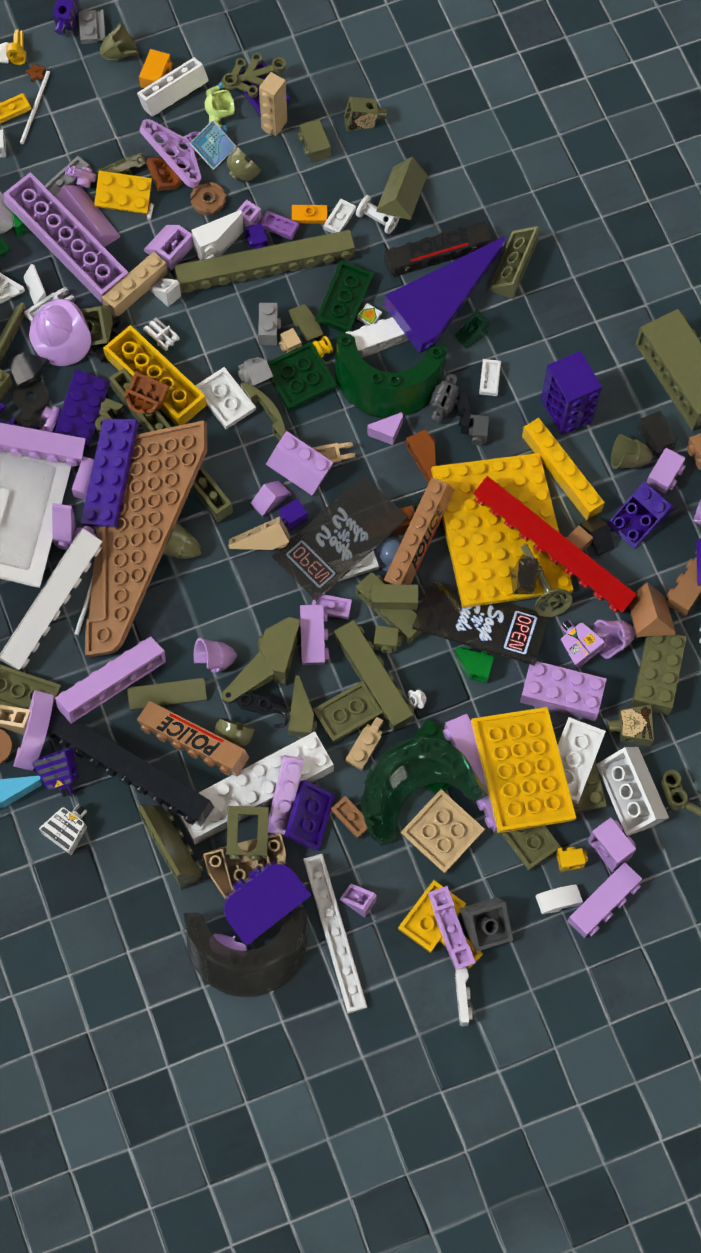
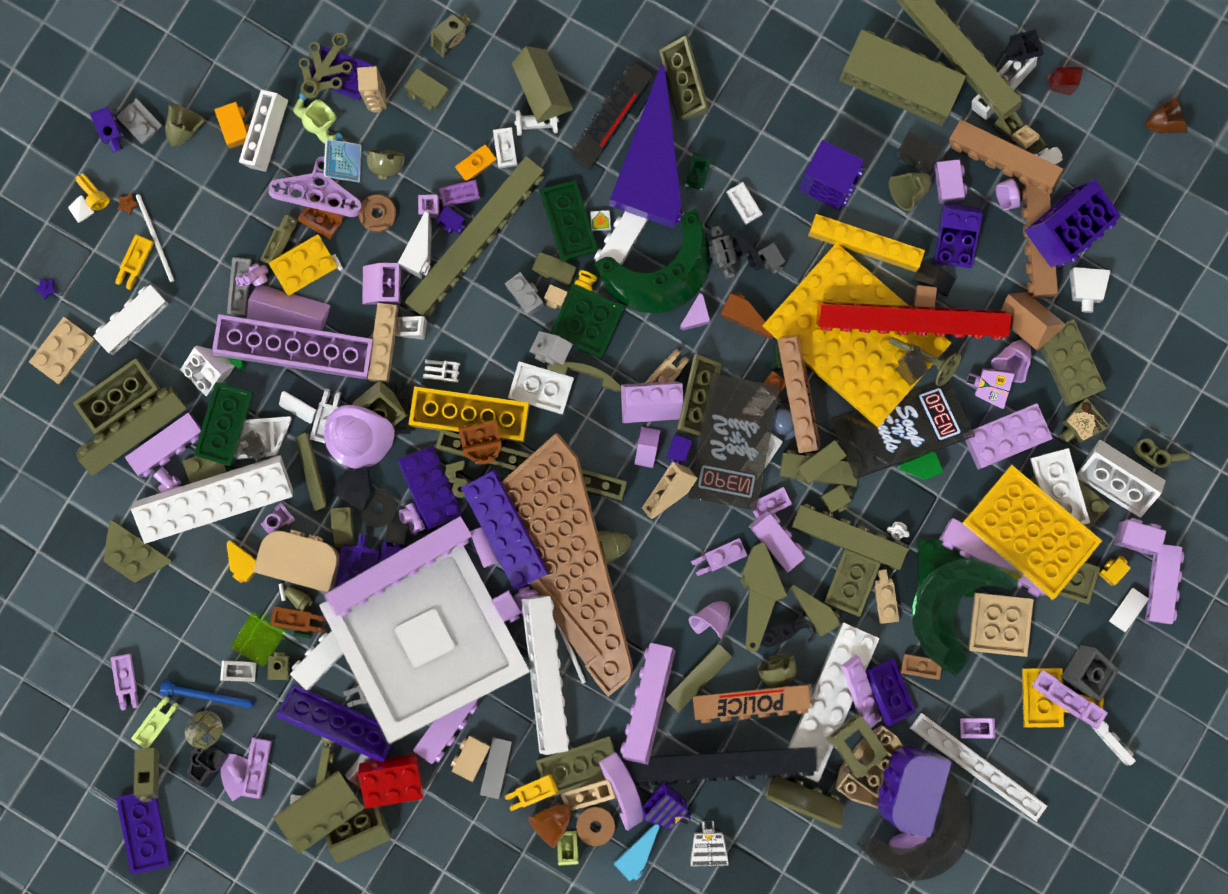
camera: 35 degrees left, 15 degrees up
none -> olive slope [677,354,722,438]
none -> lavender hinge [691,538,747,576]

